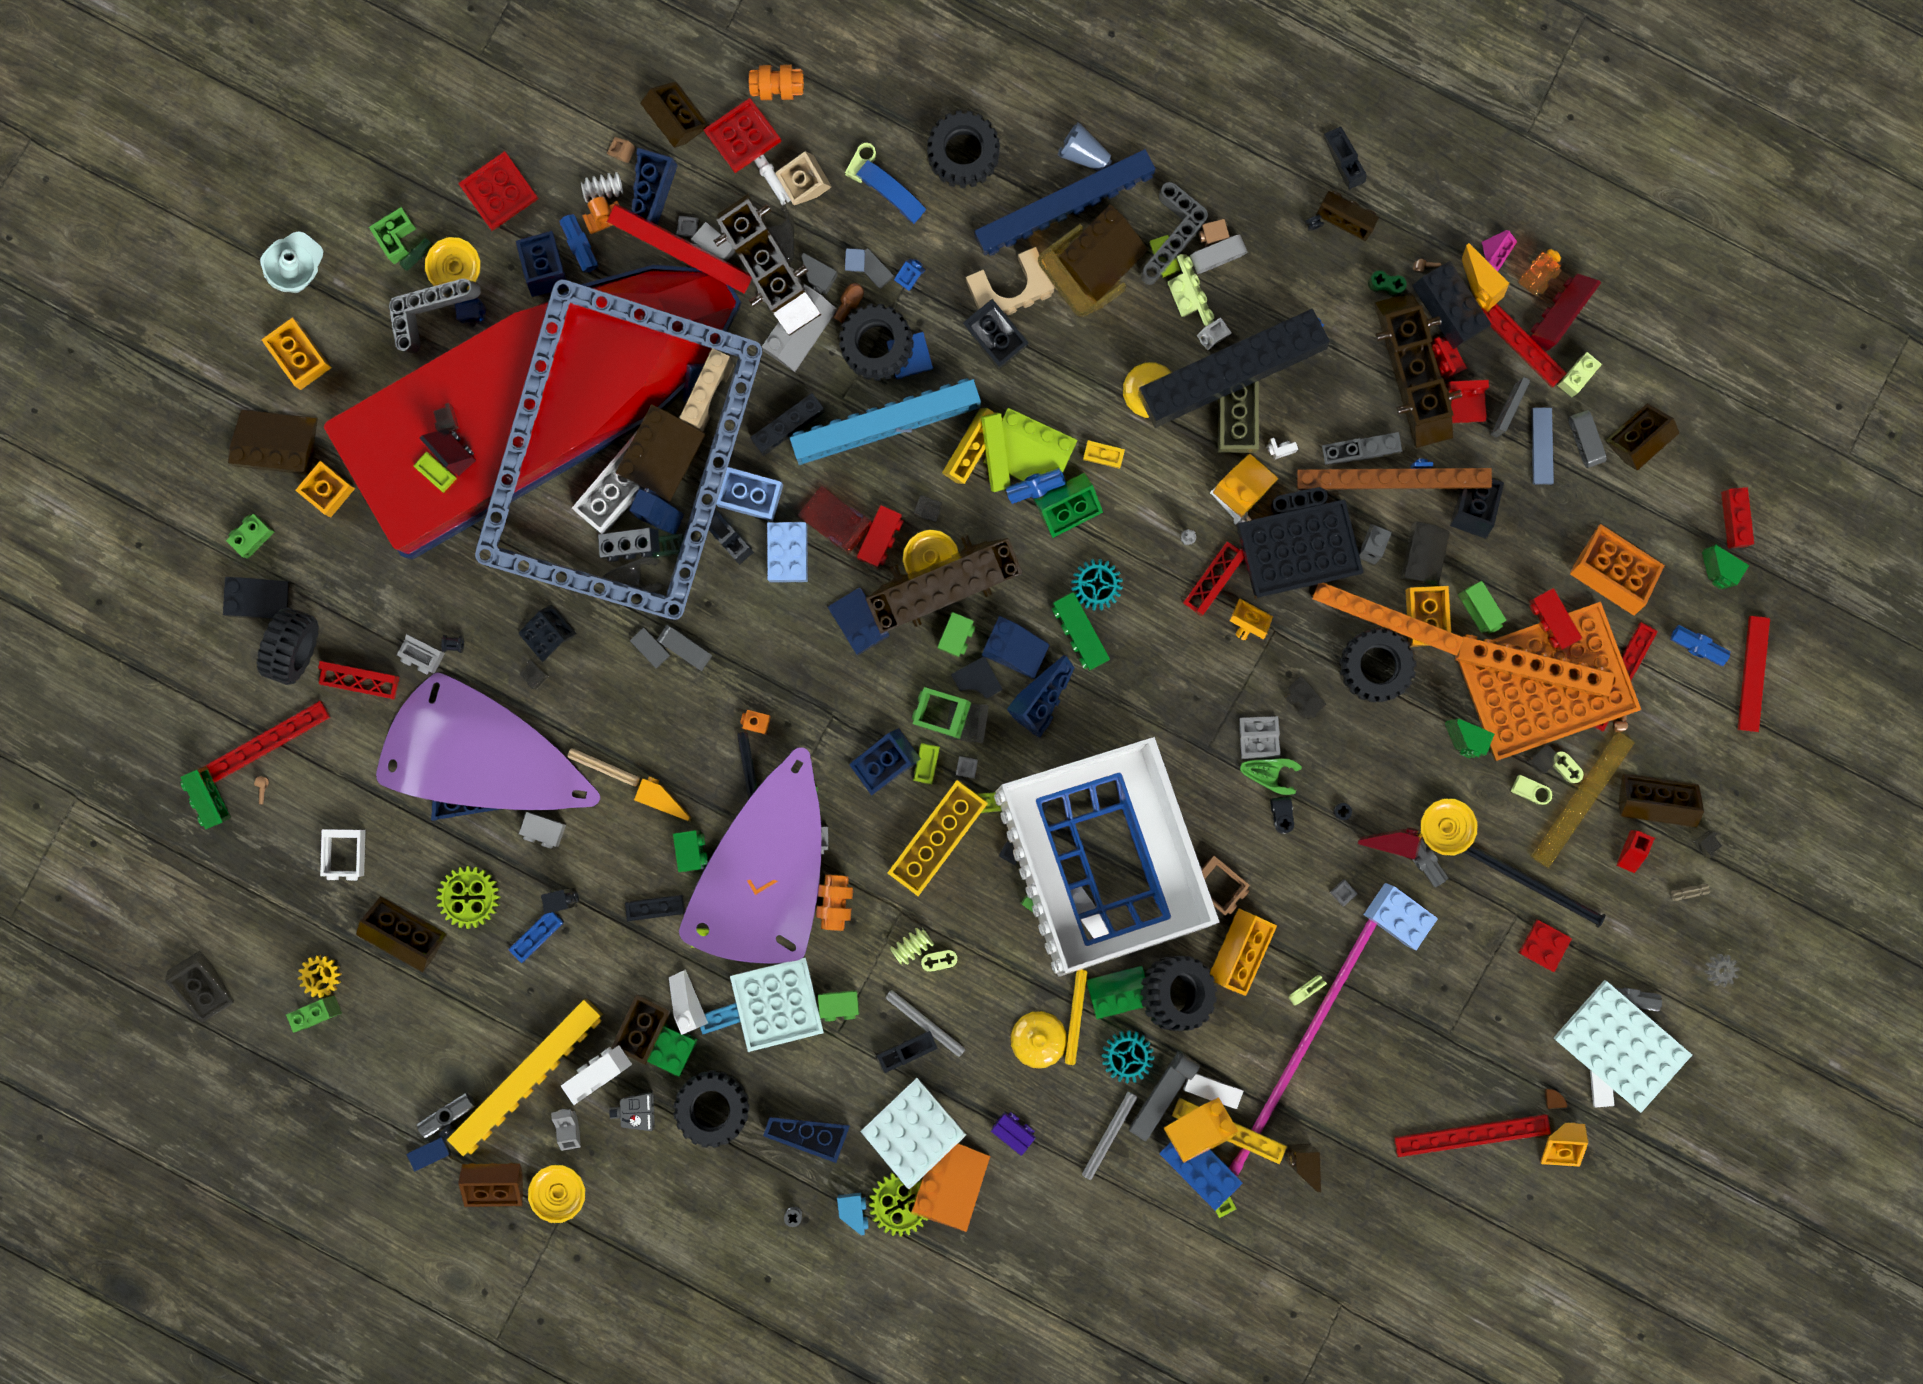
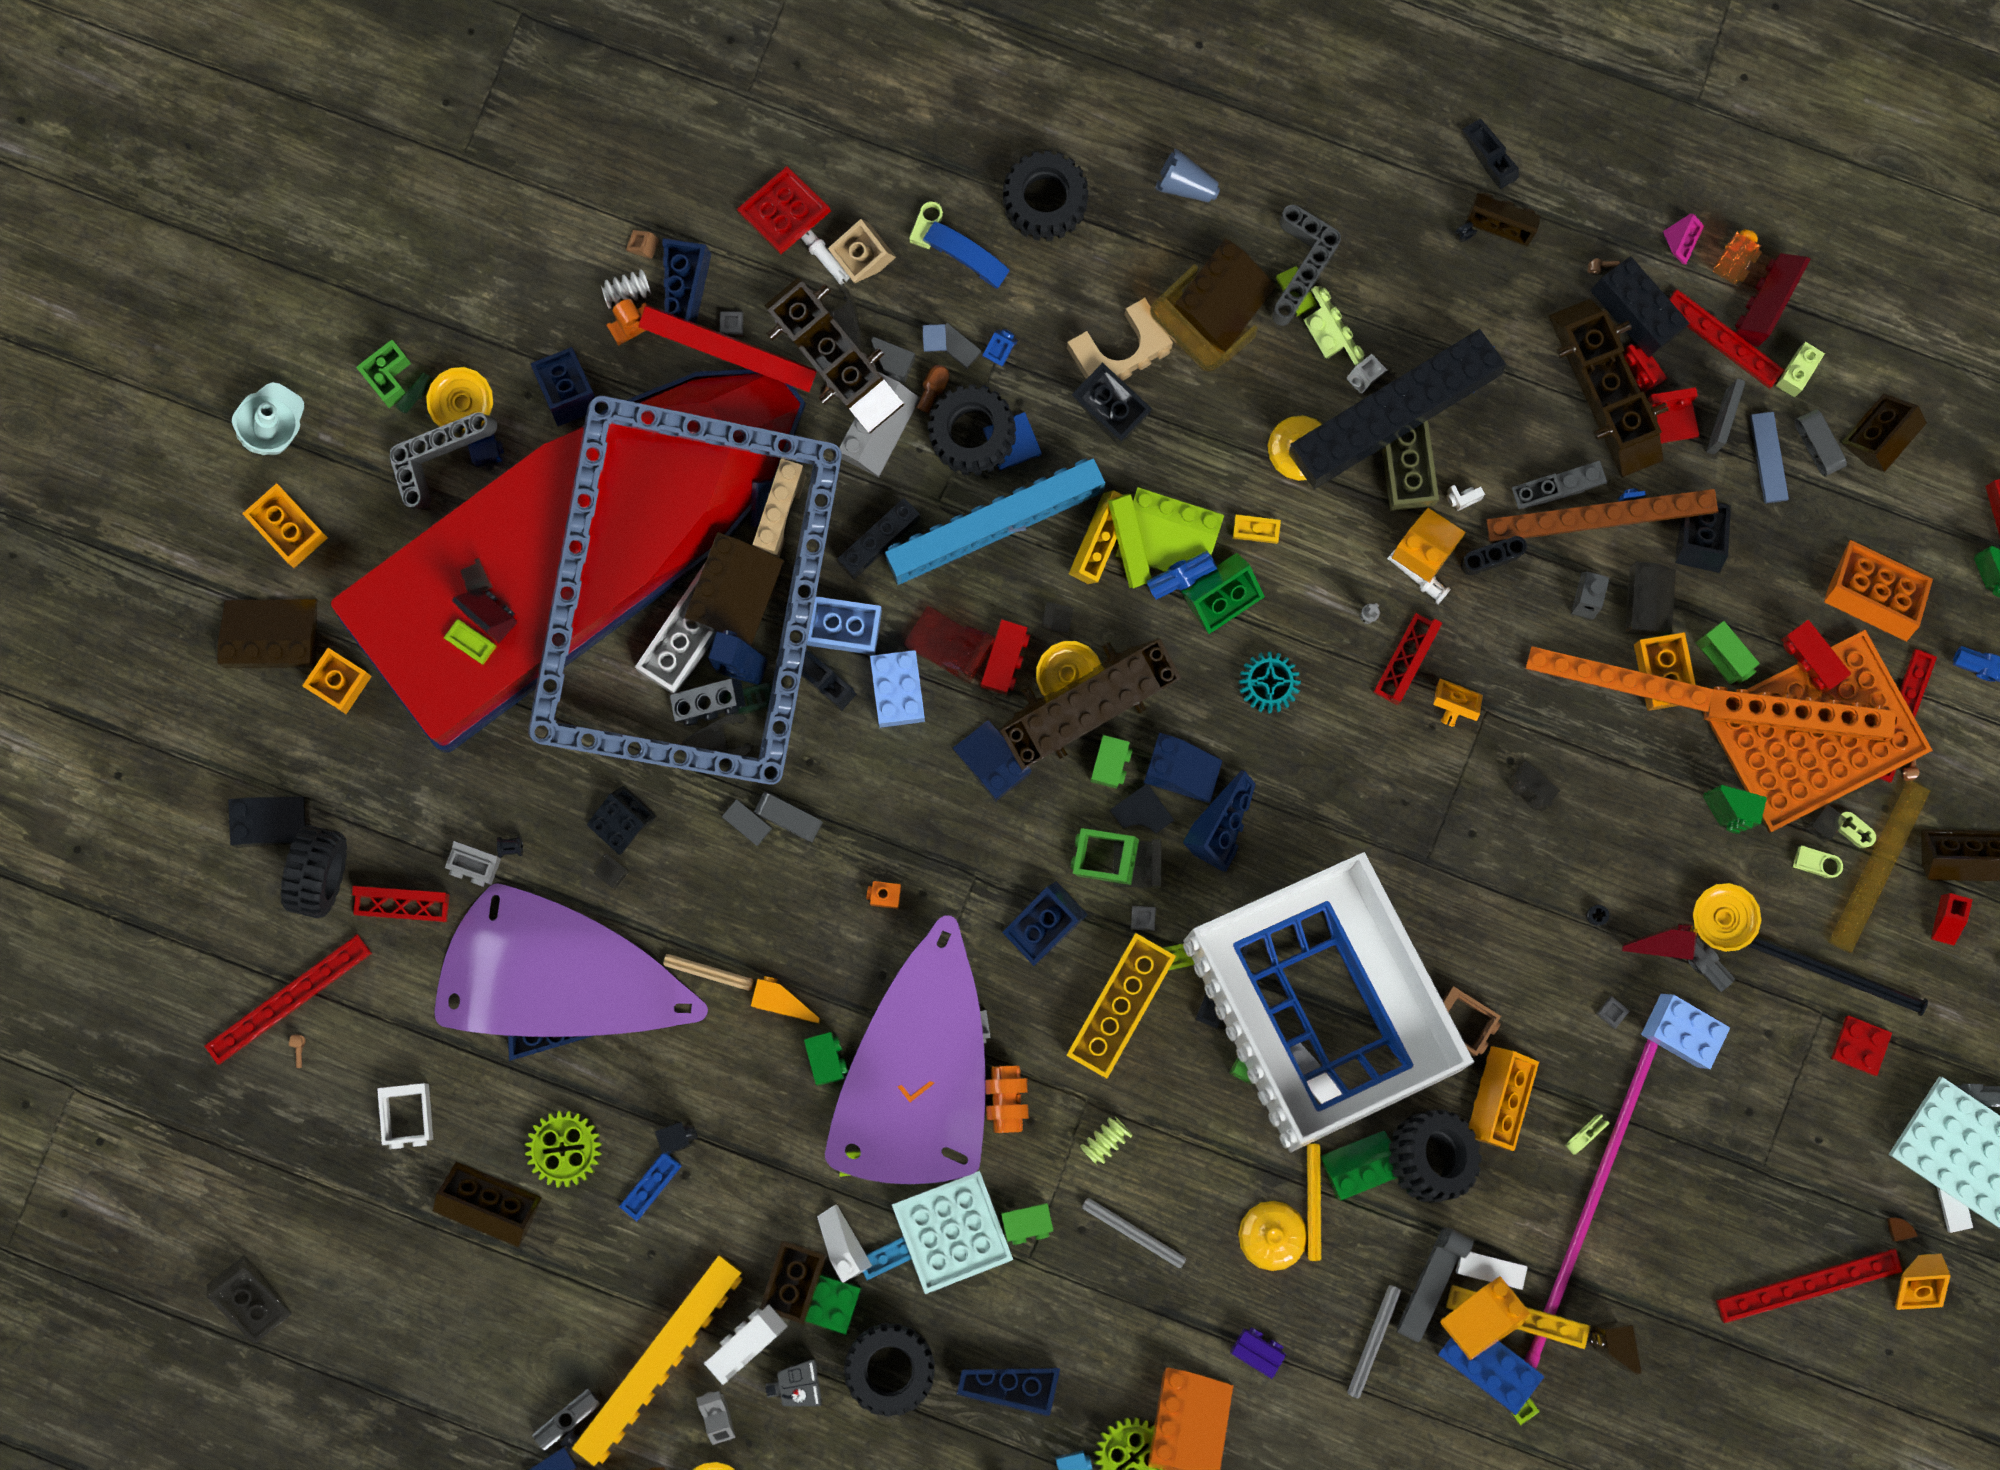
camera: 10 degrees left, 5 degrees down
green slope [180,766,231,830] -> none
bright green brick [226,514,275,559] -> none
bright green window [286,995,342,1033] -> none
yellow gear [298,955,342,998] -> none
red plate [458,151,539,231] -> none
light grey brick [519,812,566,849] -> none
blue piece [559,214,598,273] -> none
black tile [625,895,685,922] -> none
dark brown slope [640,81,709,148] -> none
light grey brick [691,222,736,261] -> none
black axle [737,732,758,799] -> none
orange piece [749,65,804,101] -> none
light aqua plate [860,1078,966,1189] -> none
black slope [875,1031,938,1073] -> none
lime tile [913,743,940,784] -> none
yellowish green beam [921,950,957,971] -> none
dark blue brick [974,149,1155,256] -> none
green brick [1051,592,1110,671] -> none
teal gear [1102,1030,1154,1083] -> none
light grey beam [1190,235,1248,274] -> none
medium nougat brick [1199,219,1229,248] -> none
black plate [1236,499,1364,599] -> none
light grey slope [1239,716,1280,759] -> none
bright green animal [1240,759,1302,795] -> none
black piece [1270,796,1294,834] -> none
black tyre [1339,628,1417,702] -> none
dark green axle [1368,271,1407,296] -> none
light orange slope [1462,243,1509,311] -> none

